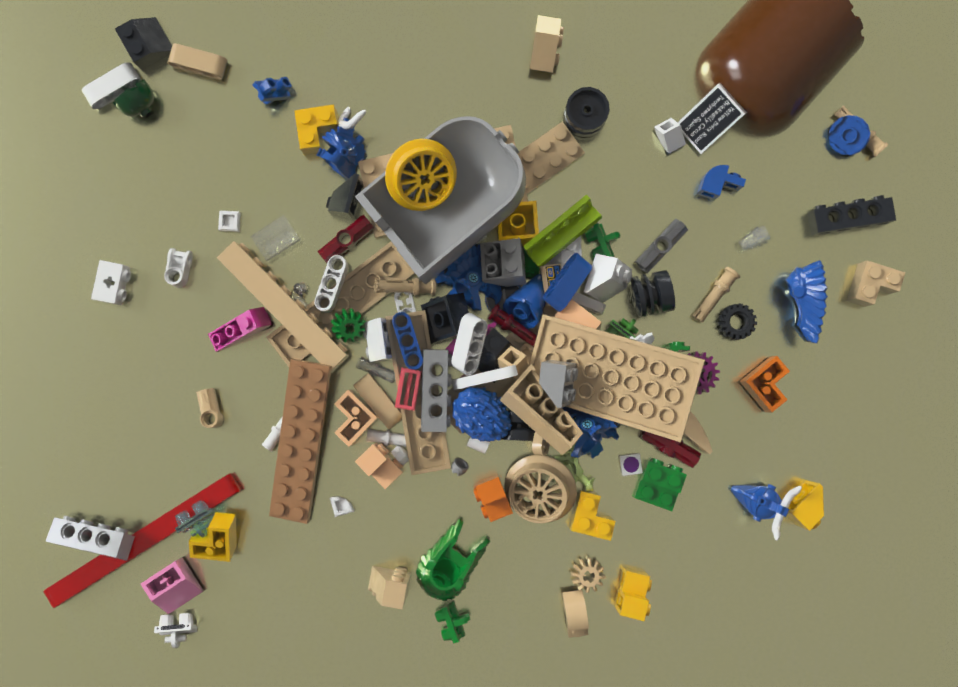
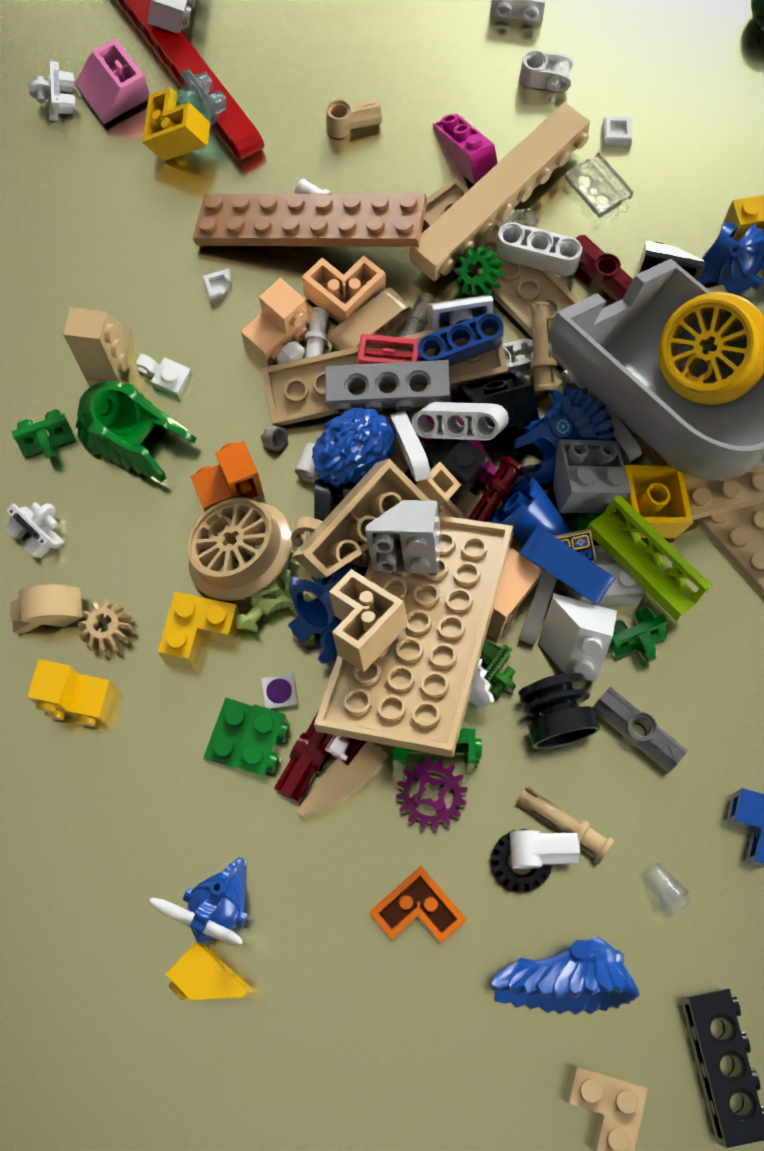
camera: 90 degrees right, 15 degrees down
none -> white hips [4,502,64,558]
none -> white plate [135,354,192,398]
none -> tan brick [329,569,408,672]
none -> white piece [510,830,580,869]

